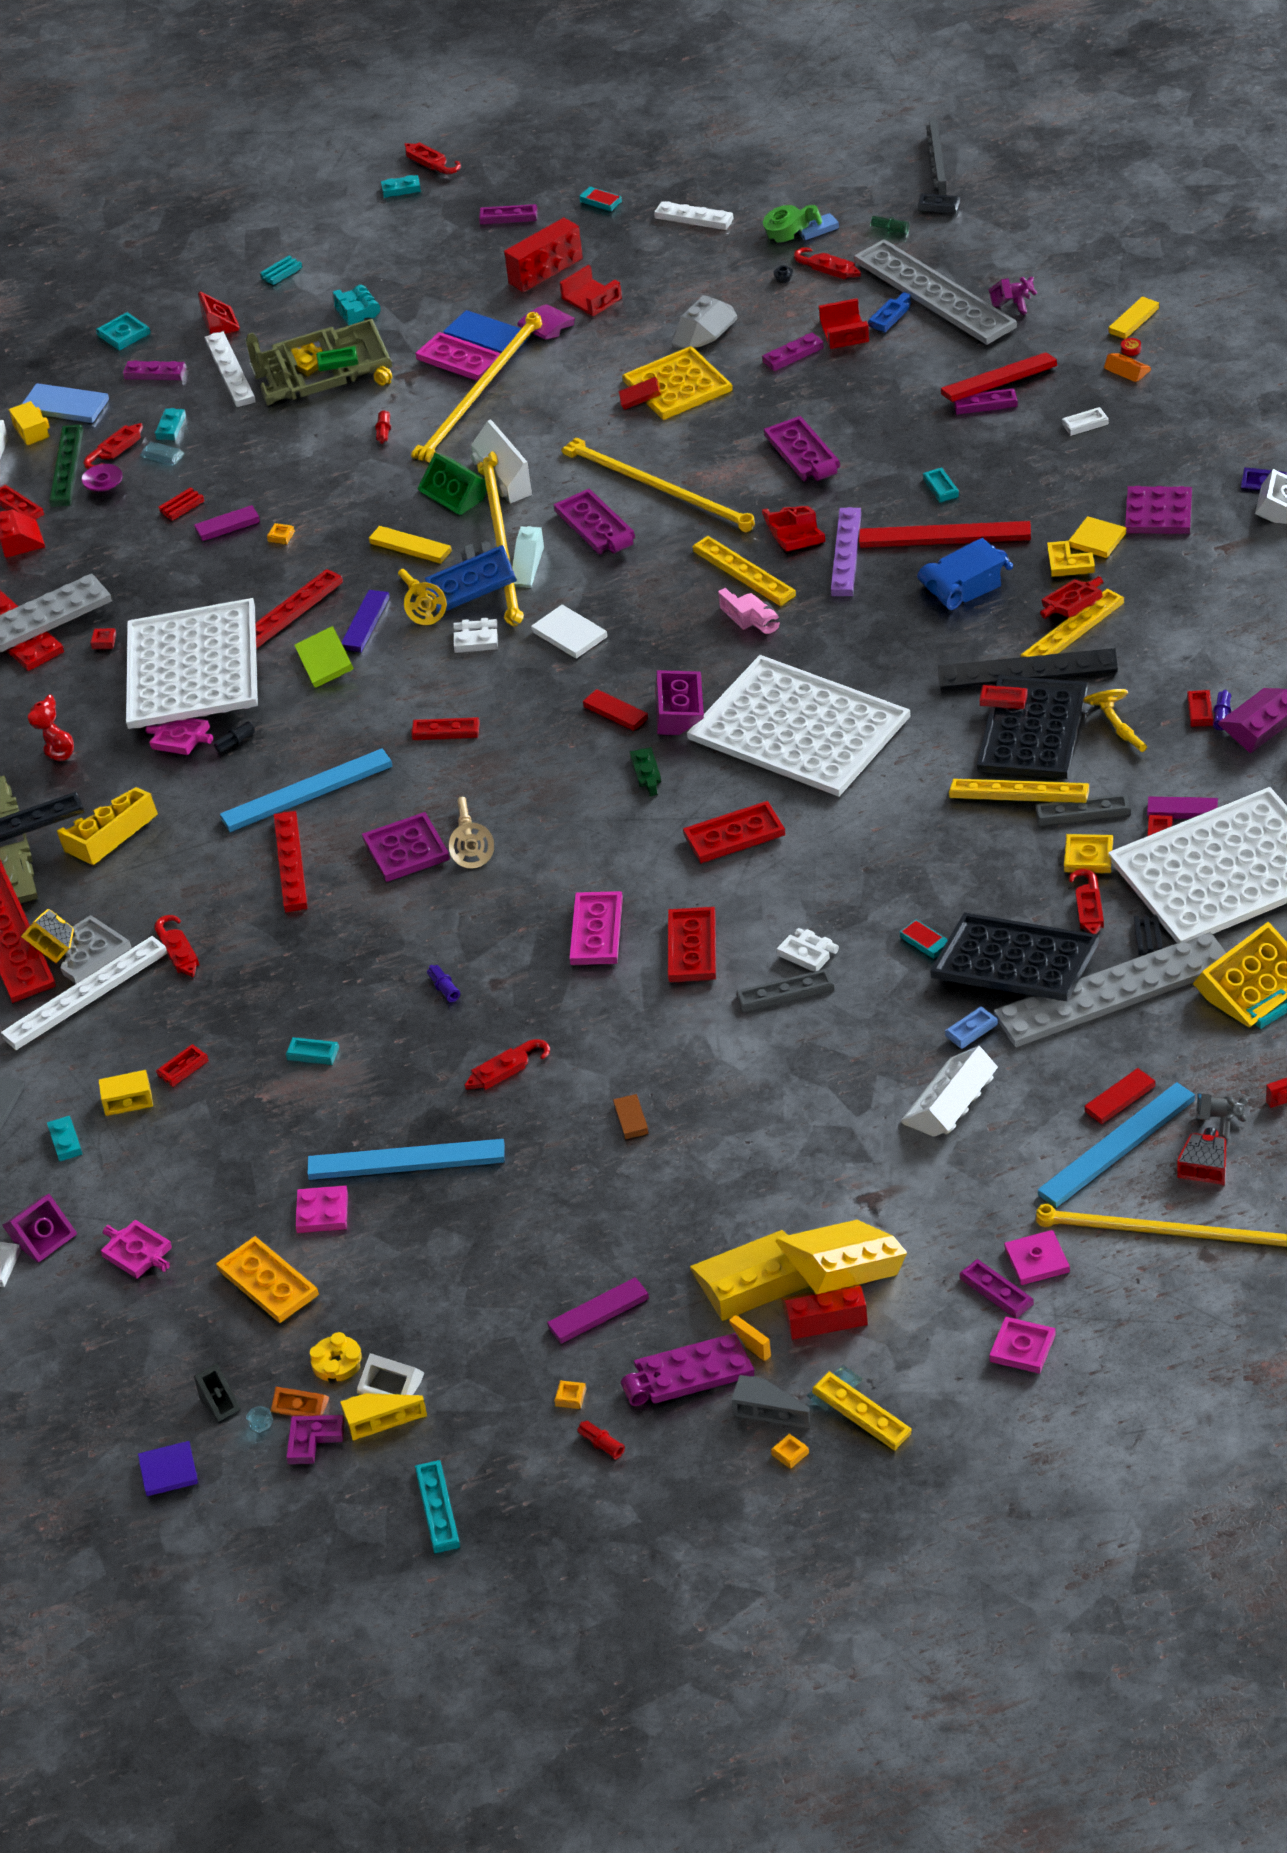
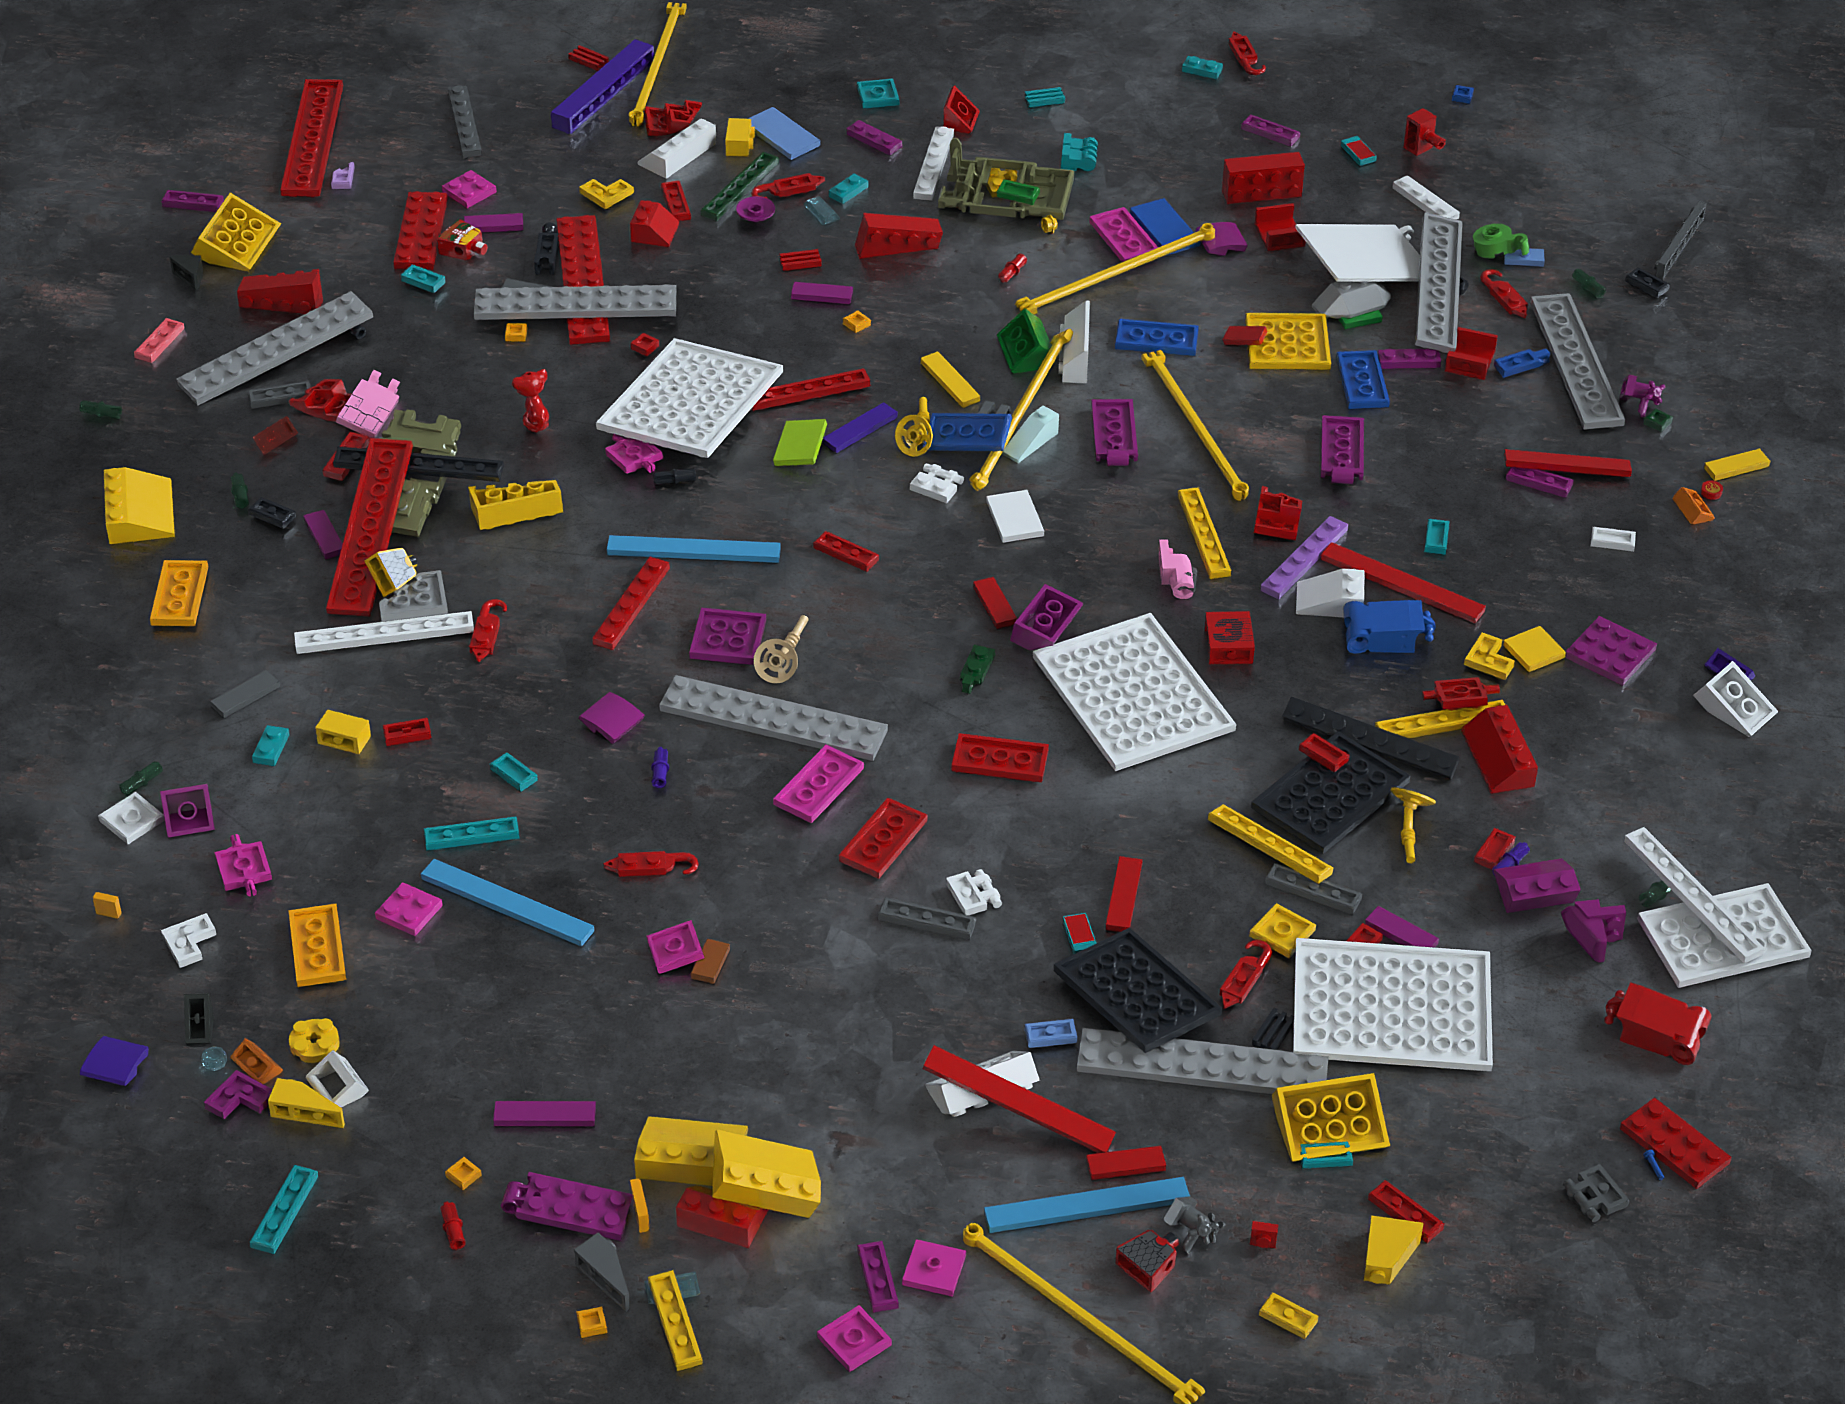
camera: 25 degrees right, 0 degrees up
none -> light orange tile [93,892,122,919]
none -> white plate [161,913,216,968]
none -> teal tile [423,816,520,851]
none -> magenta slope [578,692,645,744]
none -> dark pink plate [646,920,704,974]
none -> light grey plate [660,675,888,761]
none -> red wedge [855,213,943,259]
none -> red tile [922,1045,1116,1153]
none -> red tile [1105,856,1143,932]
none -> blue tile [1115,319,1199,356]
none -> red panel [1204,611,1255,664]
none -> white flag [1295,224,1420,282]
none -> white slope [1296,569,1364,618]
none -> blue tile [1336,350,1390,409]
none -> green tile [1338,310,1383,329]
none -> red brick [1403,108,1446,156]
none -> light grey plate [1415,212,1462,353]
none -> blue tile [1452,85,1474,104]
none -> red slope [1461,705,1538,794]
none -> dark green tile [1644,408,1673,432]

